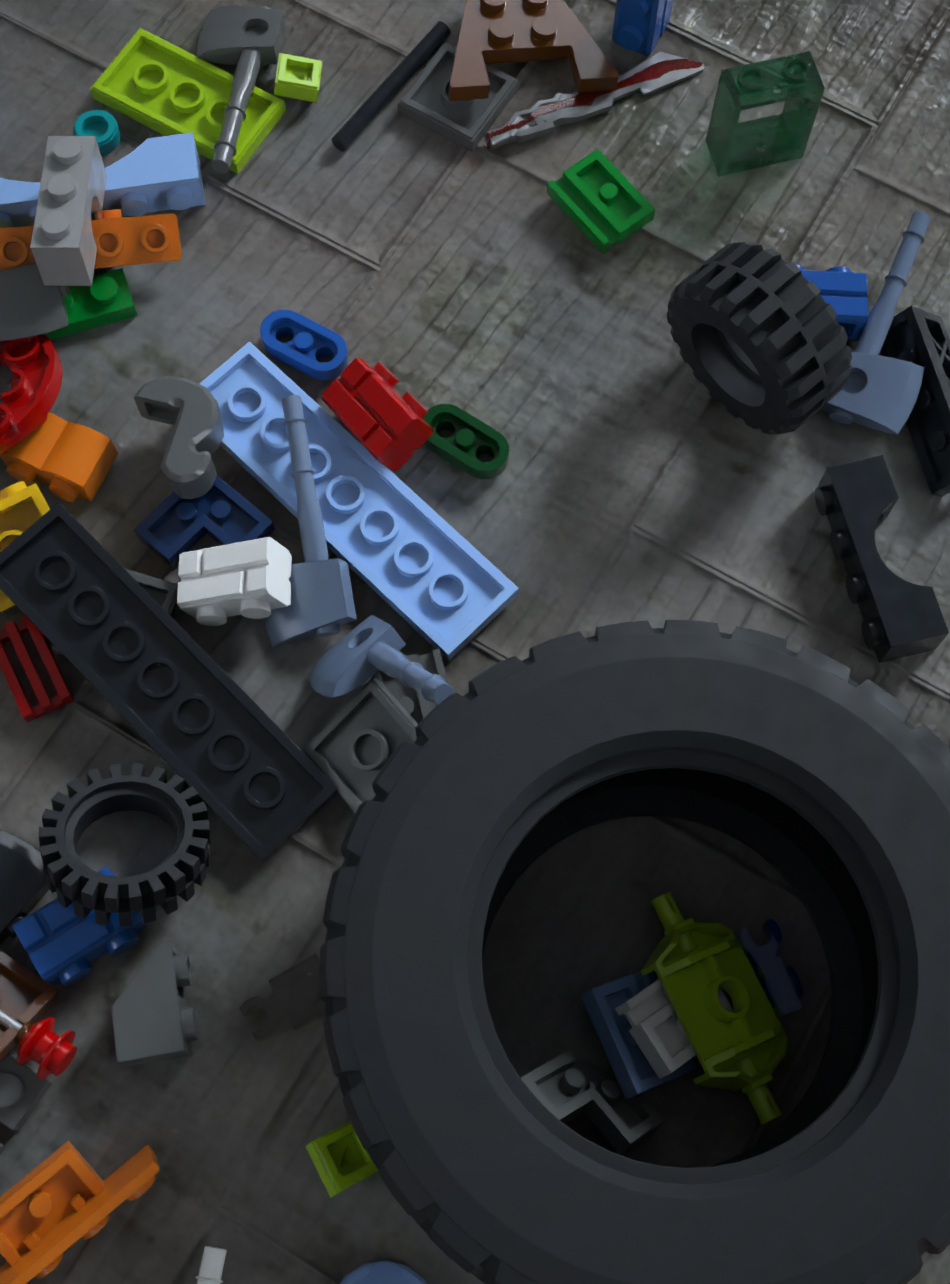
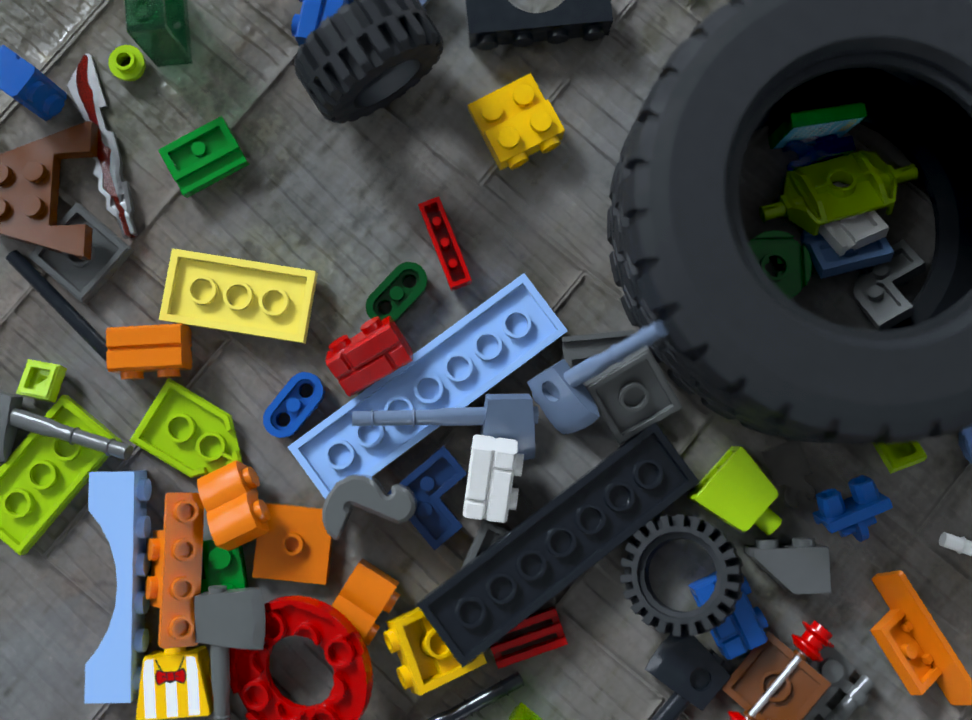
camera: 85 degrees left, 15 degrees up
light grey arch [30,136,107,286] -> none
teal tile [73,110,121,156] -> none
none -> orange brick [106,324,192,380]
none -> lime plate [108,45,146,81]
none -> lime tile [129,378,243,478]
none -> light yellow plate [159,248,318,344]
none -> orange brick [197,460,270,551]
none -> orange plate [252,502,333,585]
none -> red piece [418,196,472,291]
none -> yellow plate [468,73,565,170]
none -> lime torso [687,446,782,536]
none -> green plate [748,230,812,299]
none -> green tile [768,103,867,149]
none -> blue hips [812,475,893,542]

